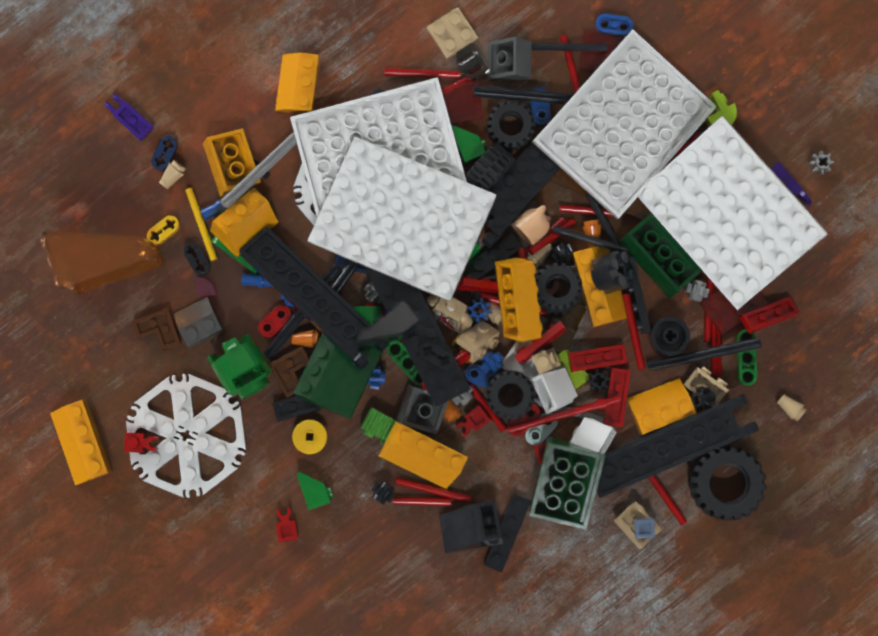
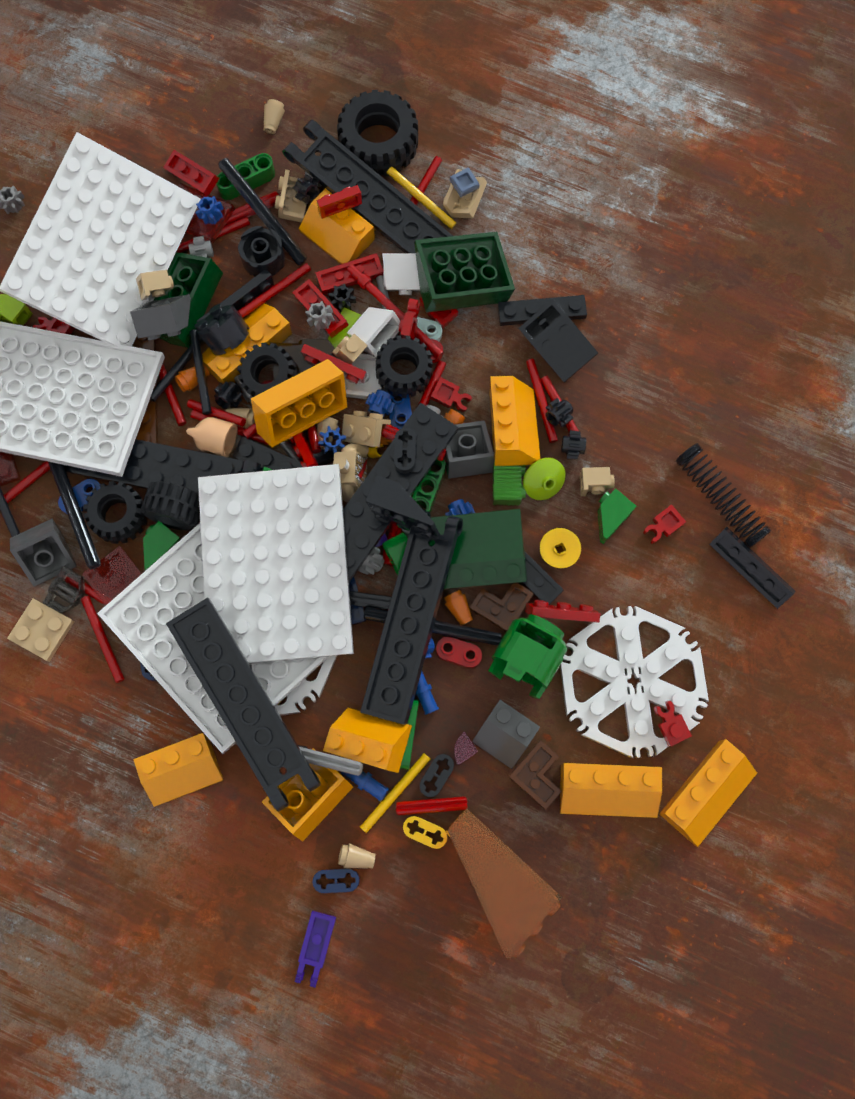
camera: 120 degrees left, 10 degrees down
none -> dark grey slope [130,294,191,340]
none -> tan brick [136,270,174,300]
none -> black hinge [166,597,321,812]
none -> blue gear [195,196,224,225]
none -> light grey gear [305,301,335,331]
none -> red plate [317,185,362,219]
none -> yellow bar [387,166,456,229]
none -> red axle [396,797,468,815]
none -> red plate [399,298,421,340]
none -> lime dish [523,458,565,500]
none -> red plate [525,600,601,623]
none -> black gear [546,398,573,428]
none -> light orange slope [560,763,662,818]
none -> tan brick [579,467,615,496]
none -> black piece [675,443,772,548]
none -> black plate [709,527,796,609]

